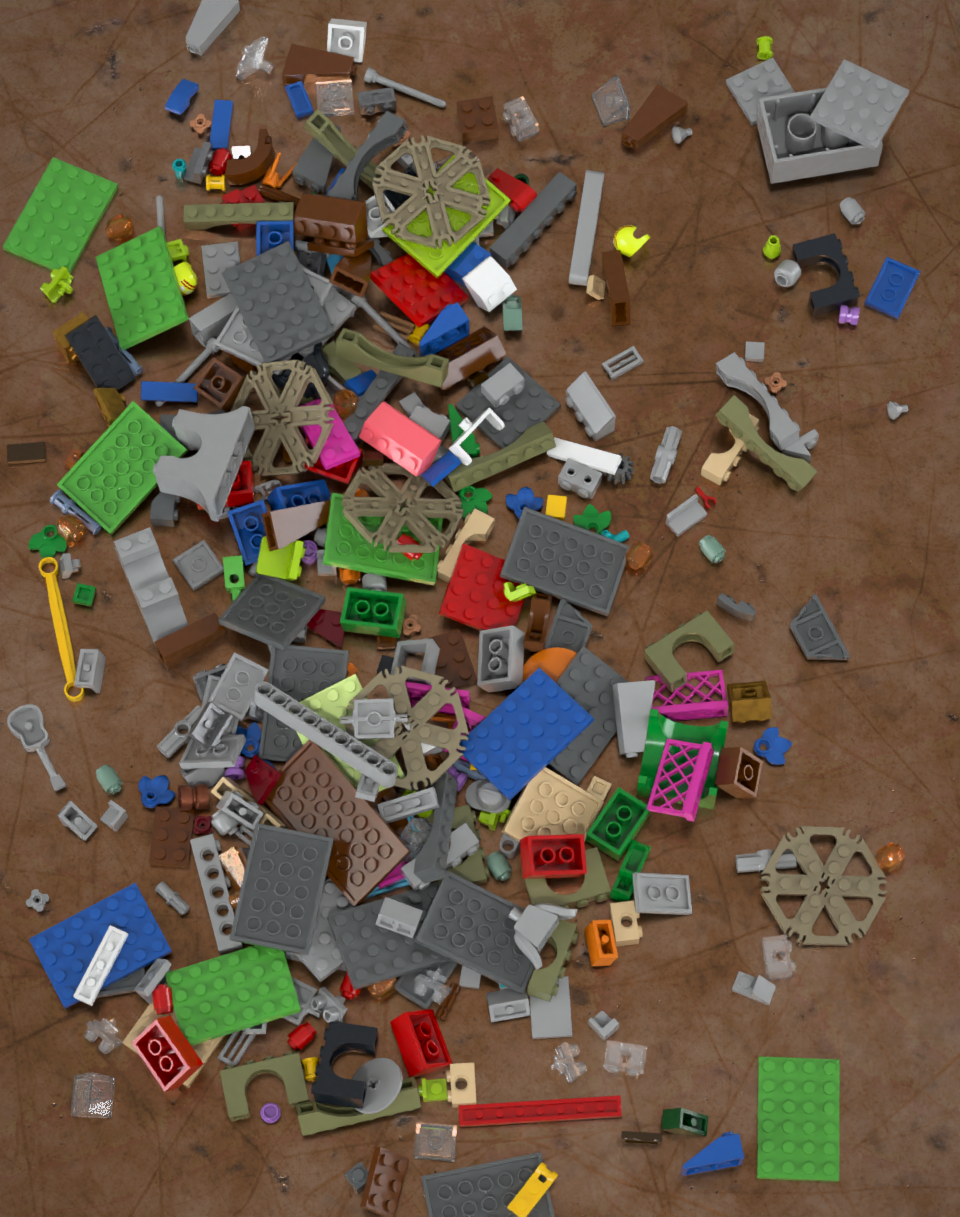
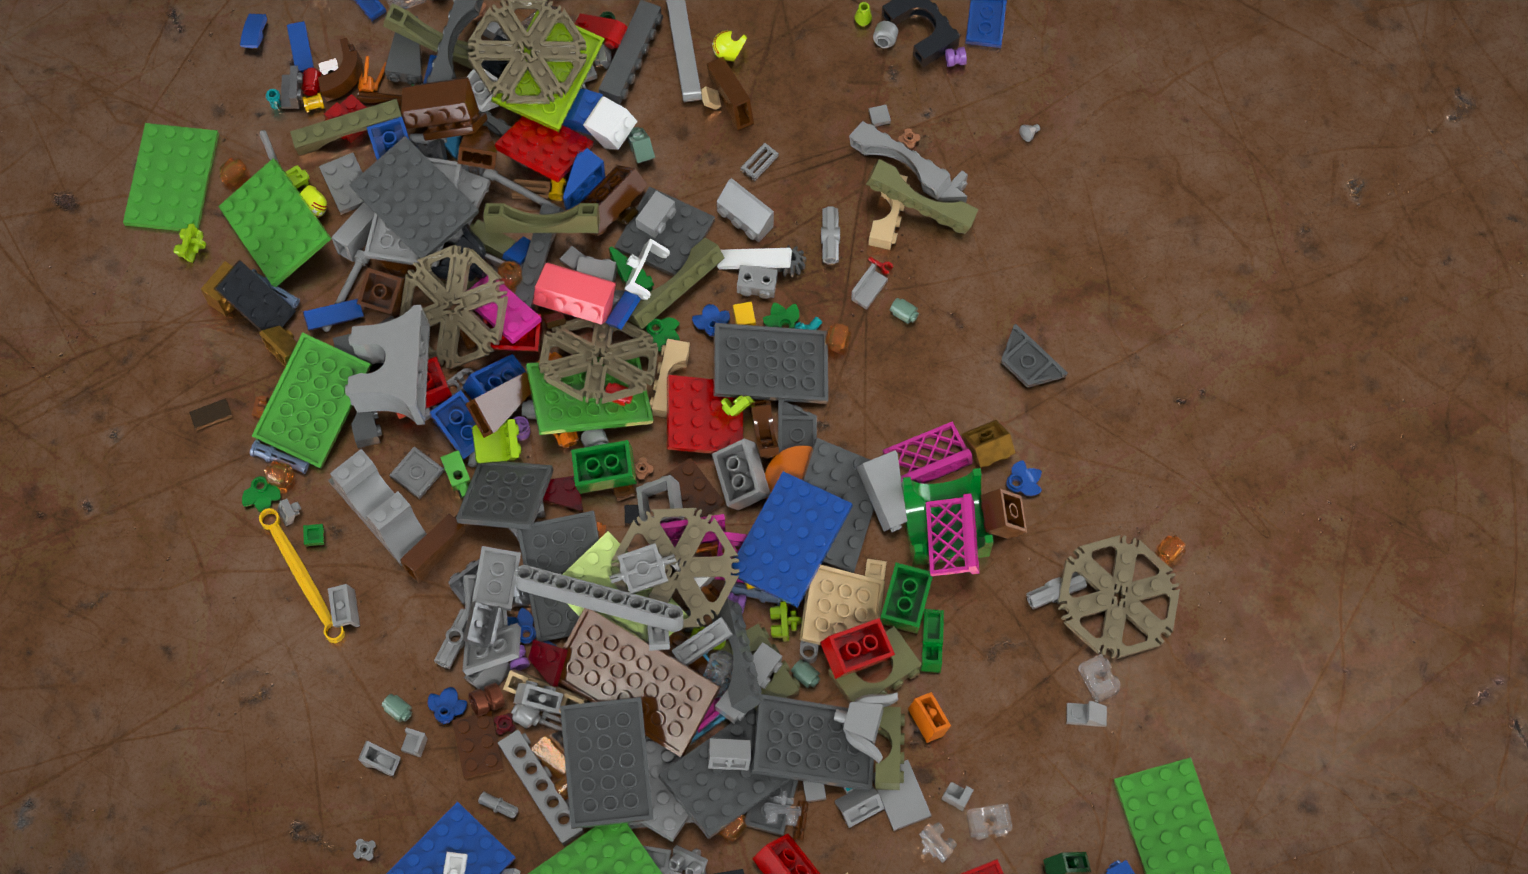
camera: 20 degrees left, 0 degrees up
light grey piece [7,704,66,791] -> none
nougat plate [190,114,211,134] -> none
light grey panel [317,550,337,576] -> none
red brick [339,972,361,1000] -> none
light grey piece [465,780,511,813] -> none
tan brick [610,900,643,947] -> none
light grey tile [632,872,692,915] -> none
olive arch [644,611,734,692] -> none
dark grey slope [716,592,756,621] -> none

